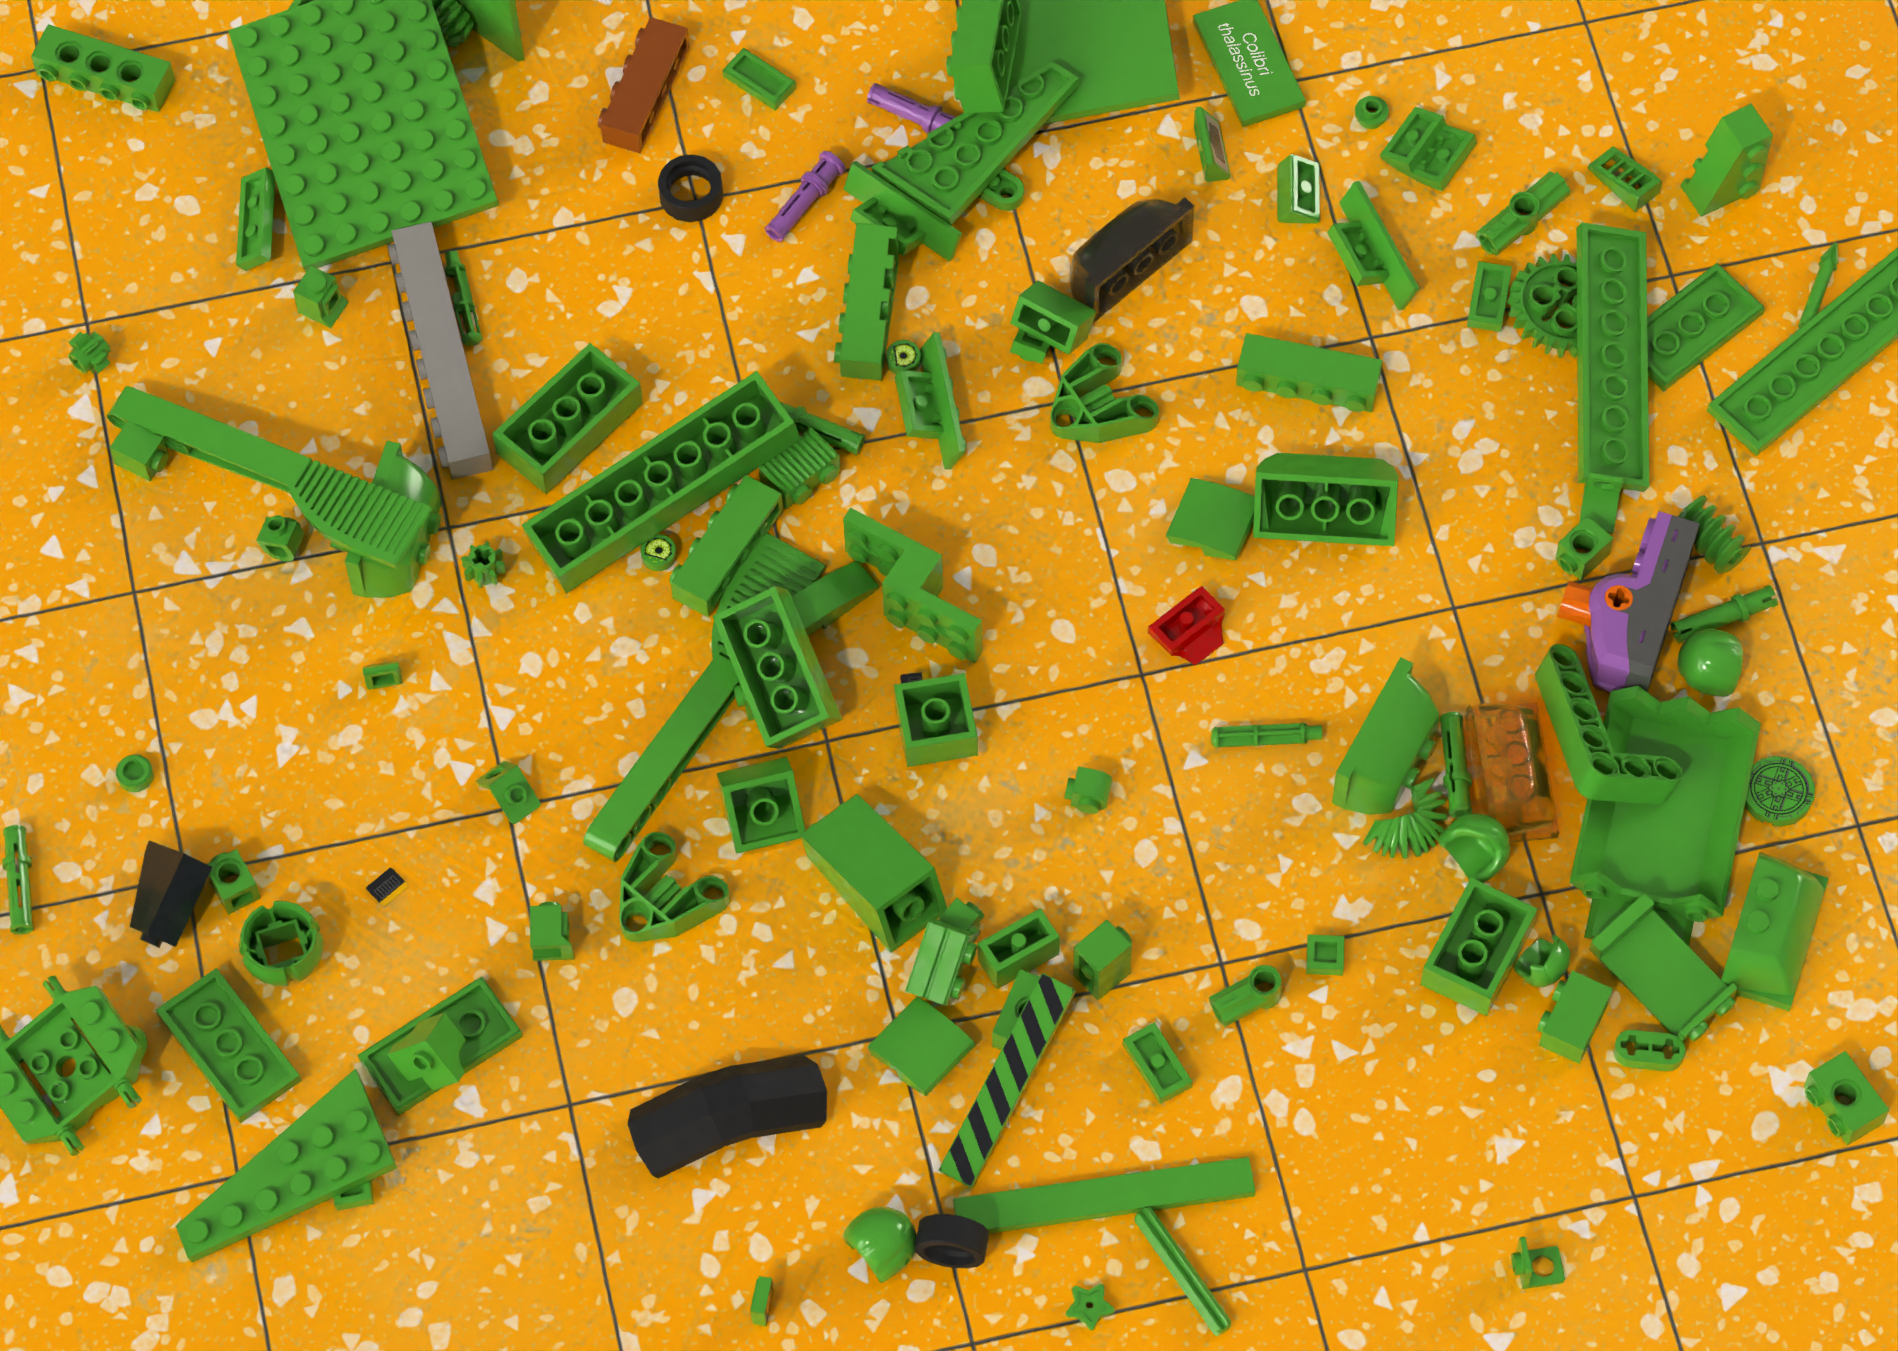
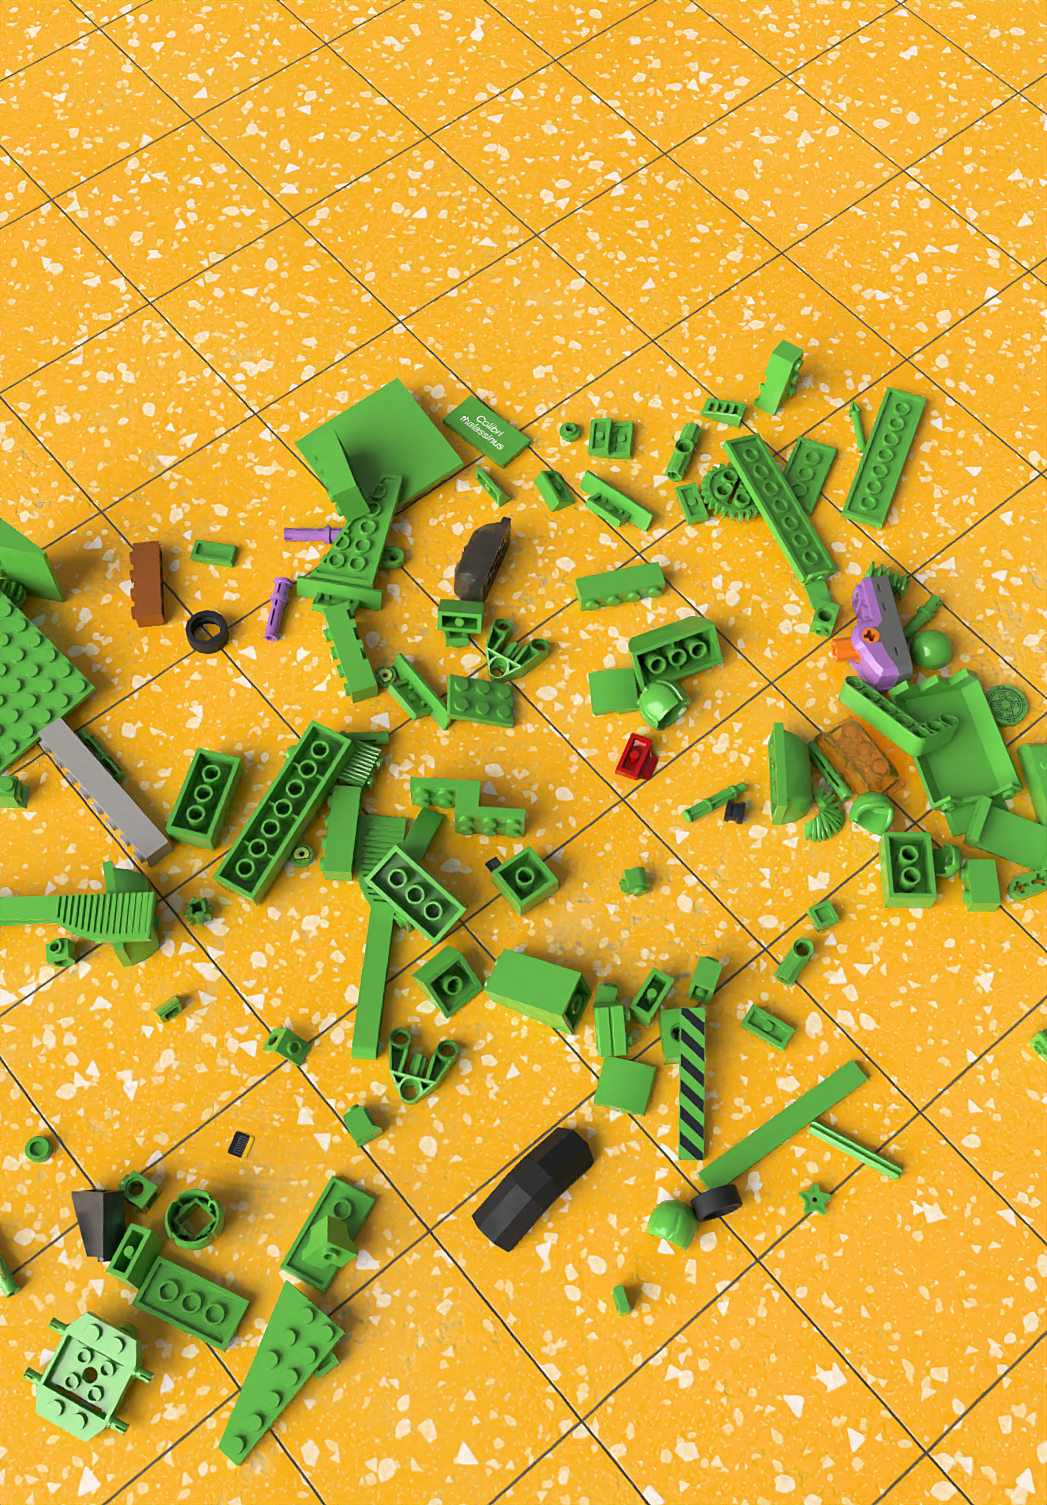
camera: 30 degrees left, 0 degrees up
none -> bright green brick [105,1223,164,1290]
none -> bright green plate [447,674,514,728]
none -> bright green piece [637,676,691,731]
none -> black wheel [723,799,746,825]

